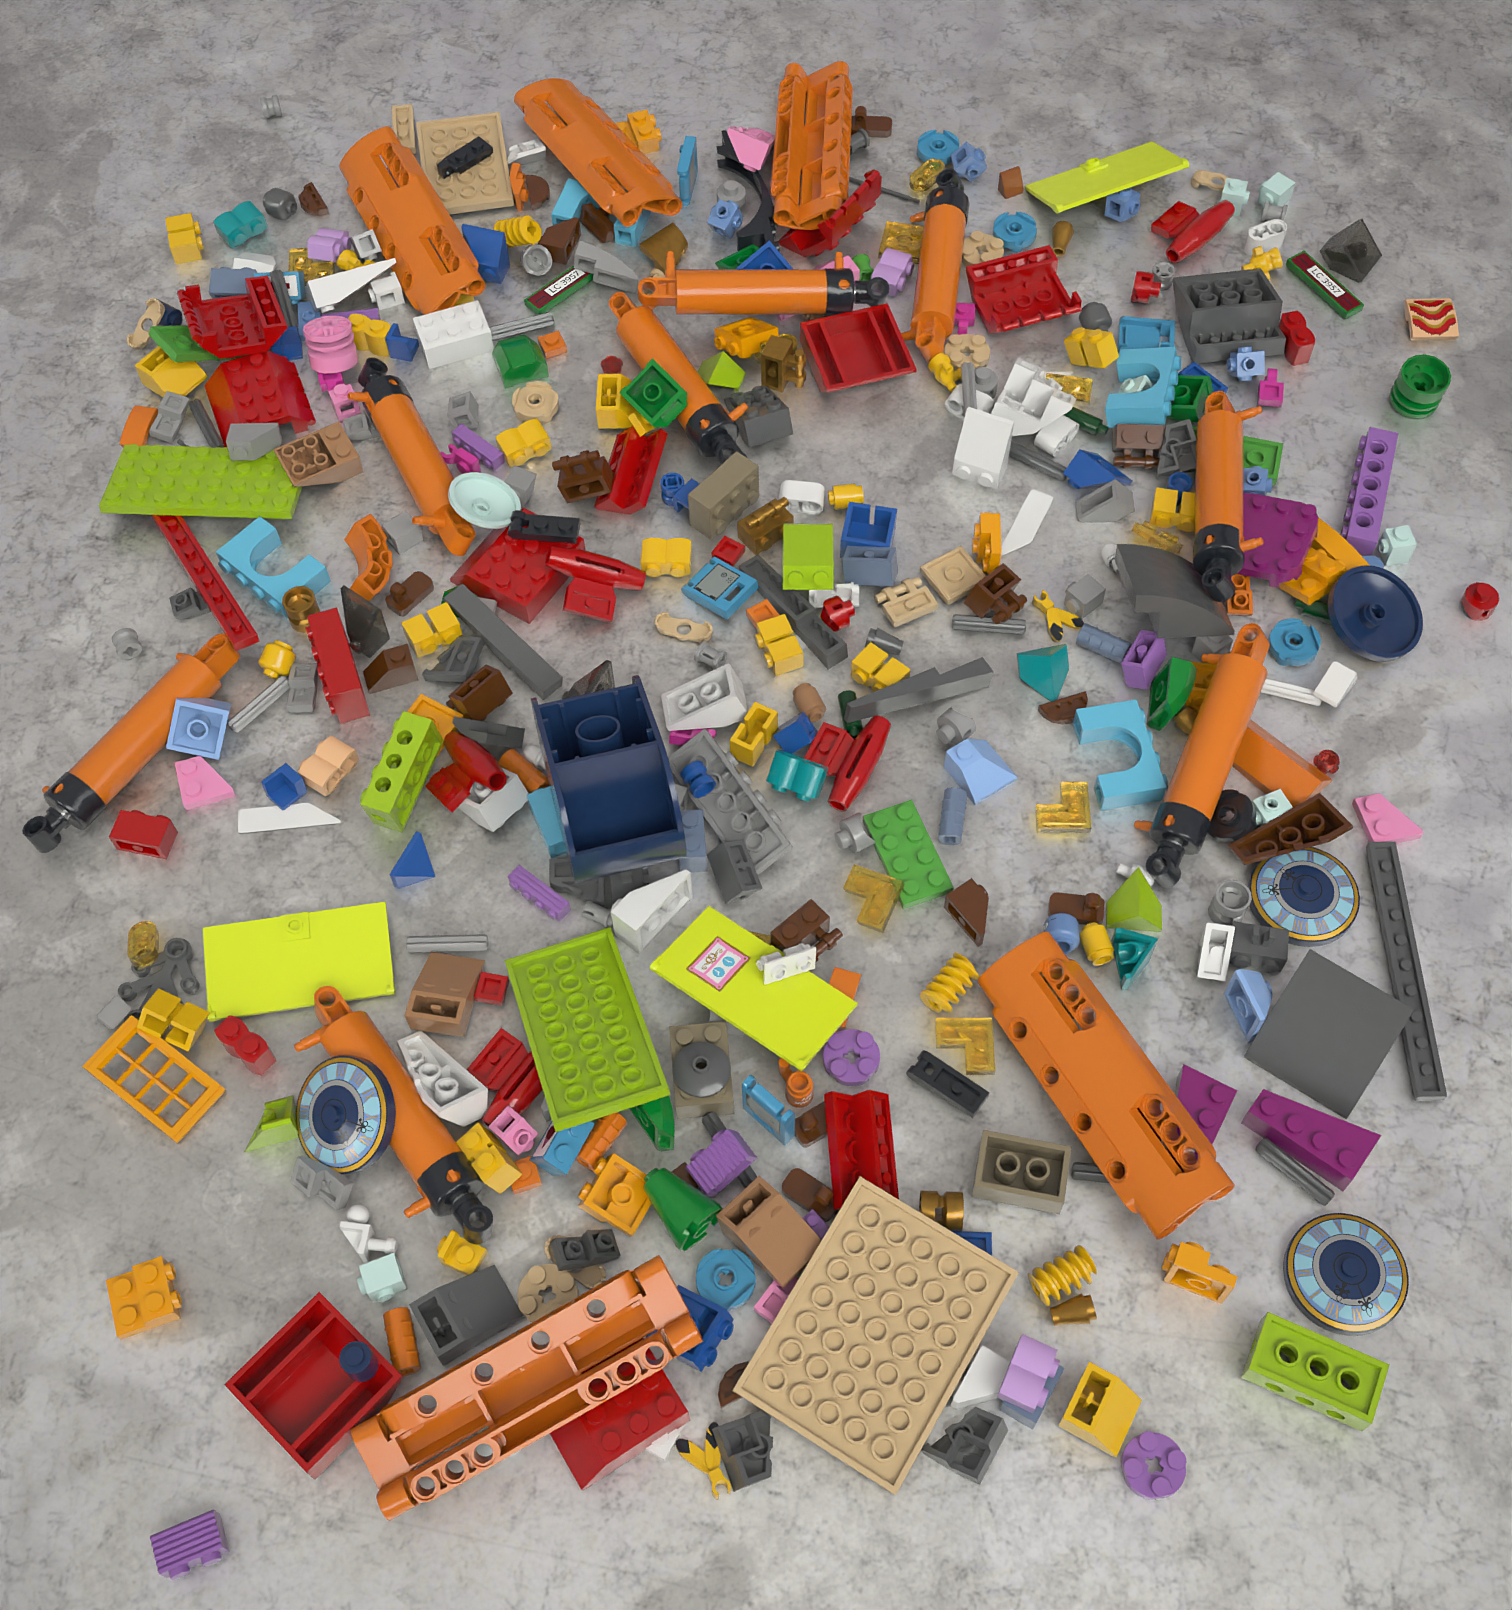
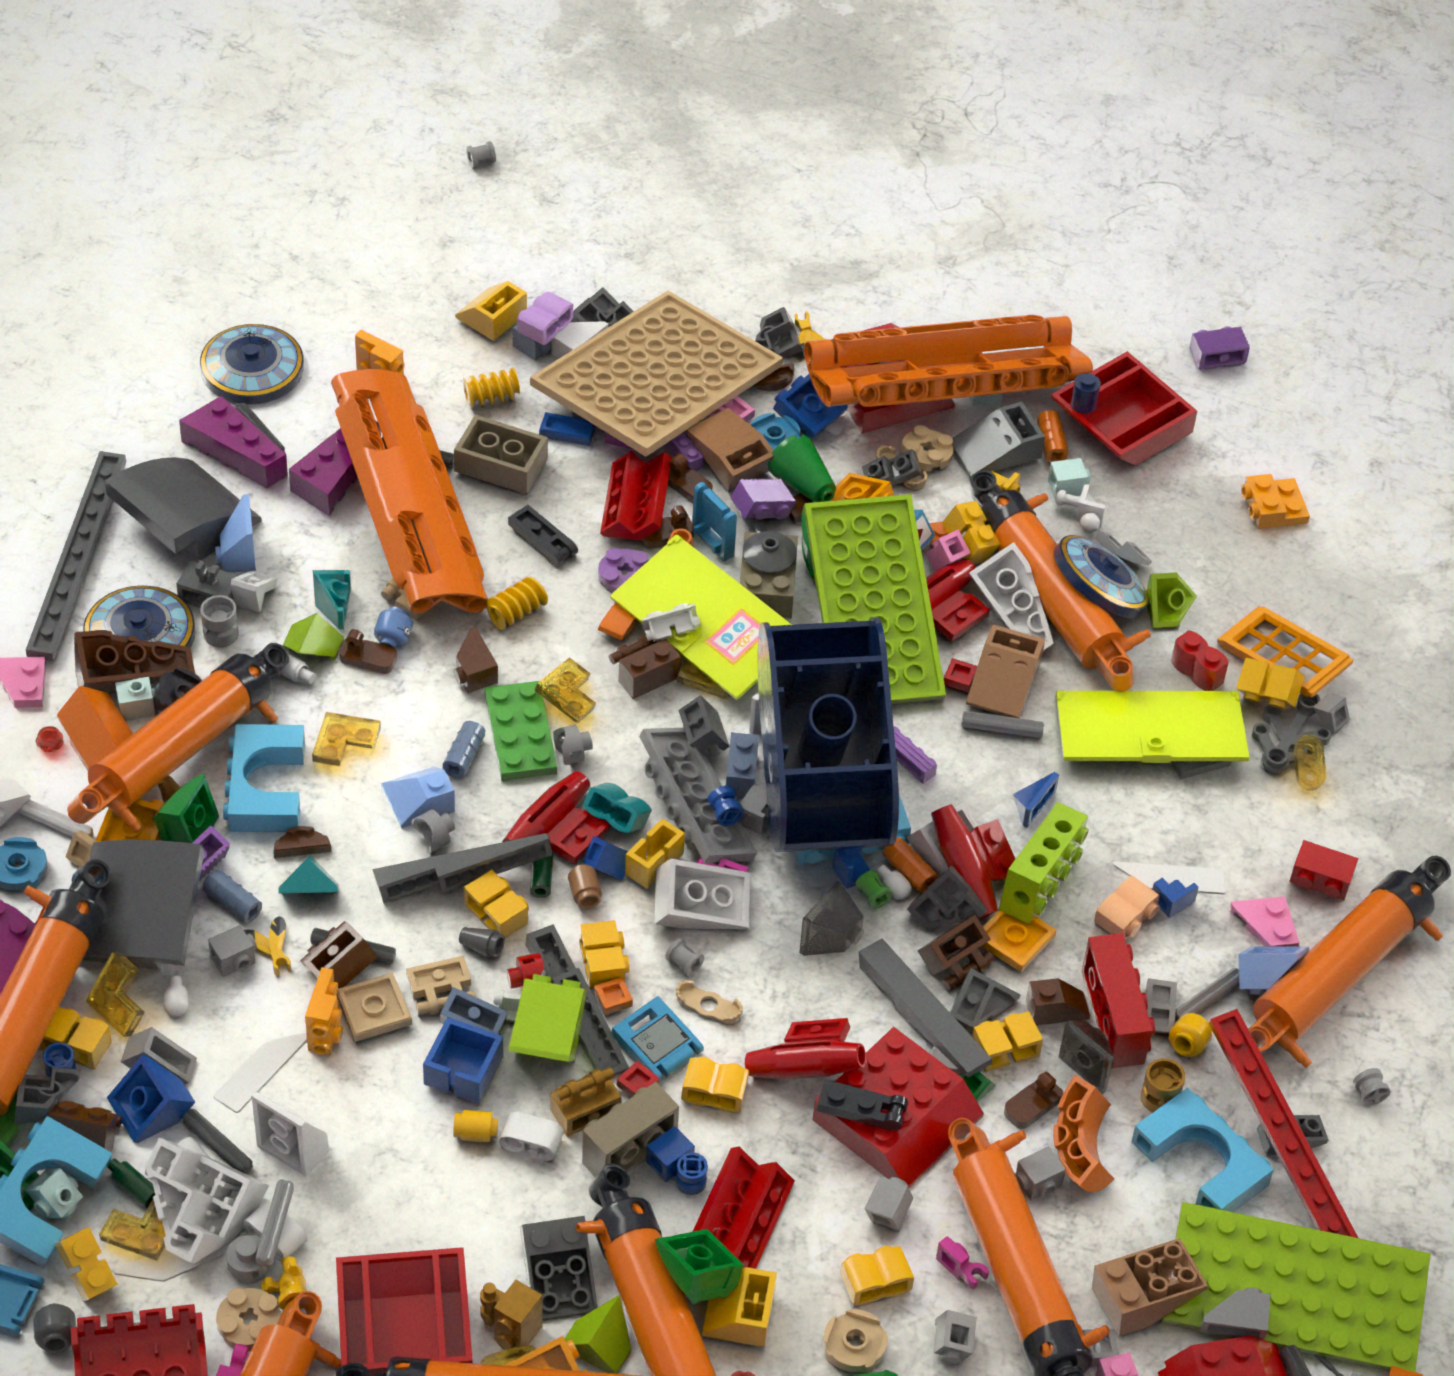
camera: 175 degrees left, 10 degrees down
light aqua dish [448,472,521,529] -> none
medium lavender piece [452,424,505,471] -> none
reddish brown brick [552,450,614,504] -> none
pearl gold wheel [919,1190,964,1231] -> none
clear yellow plate [935,1018,996,1075] -> none
pearl gold cone [1050,1293,1097,1326] -> none
yellow brick [1079,922,1114,966] -> none
medium lavender plate [1121,1431,1187,1500] -> none
lime brick [1241,1312,1390,1431] -> none

